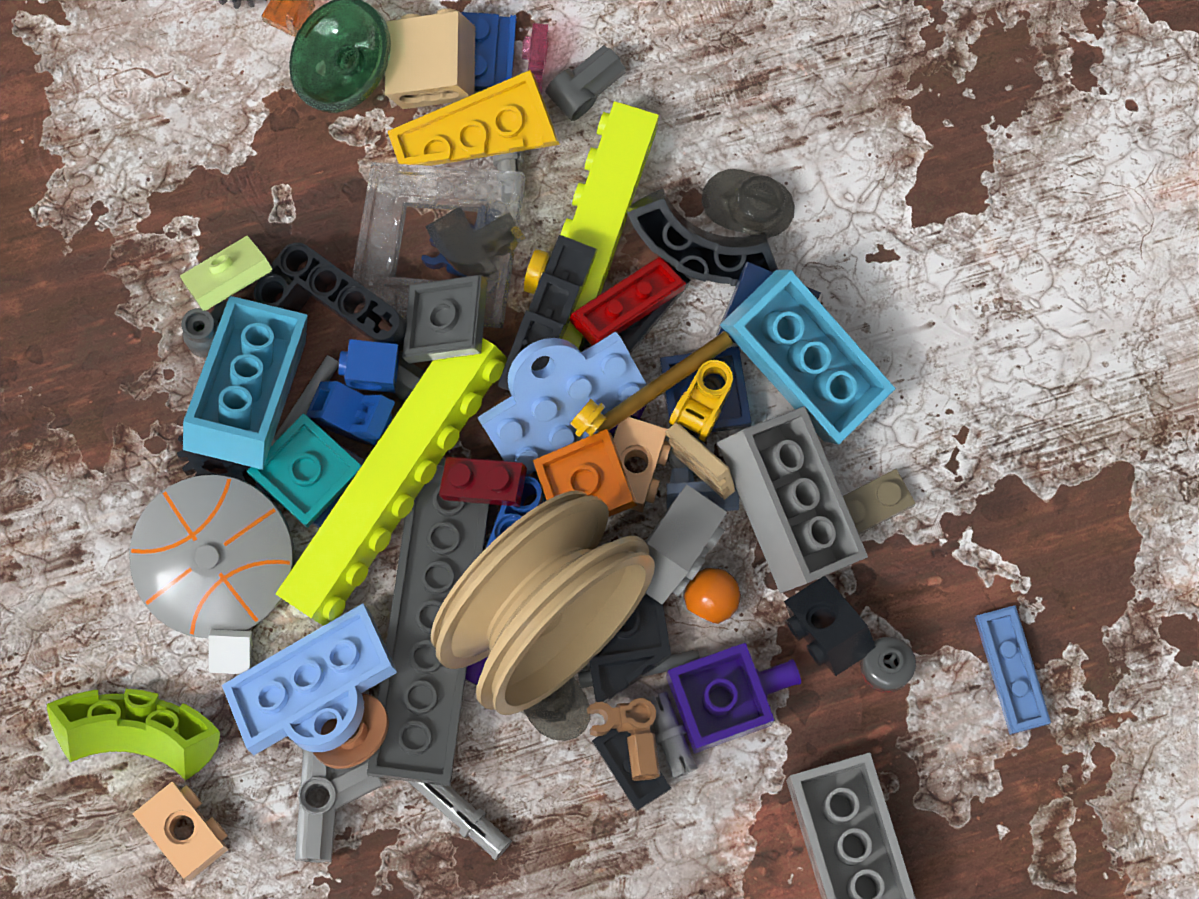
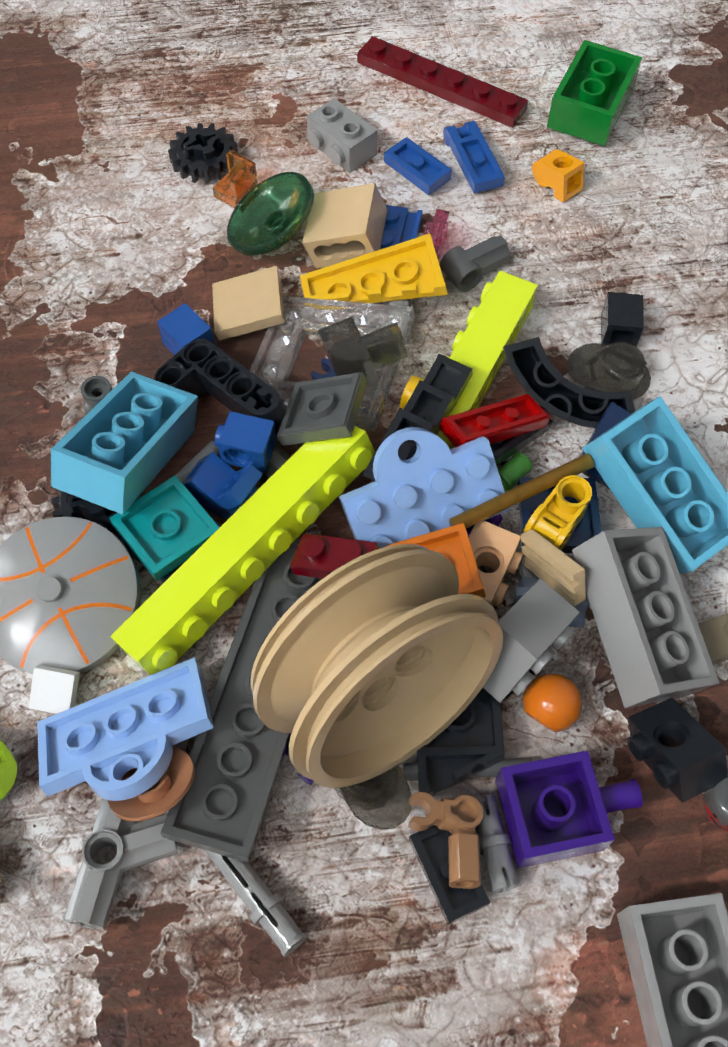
camera: 10 degrees right, 15 degrees down
yellowish green plate [180,236,272,311] -> none
yellow plate [570,399,607,437] -> none
none -> blue brick [157,303,215,355]
none -> tan tile [212,266,285,341]
none -> bright green pin [498,452,533,492]
none -> black brick [601,292,644,350]

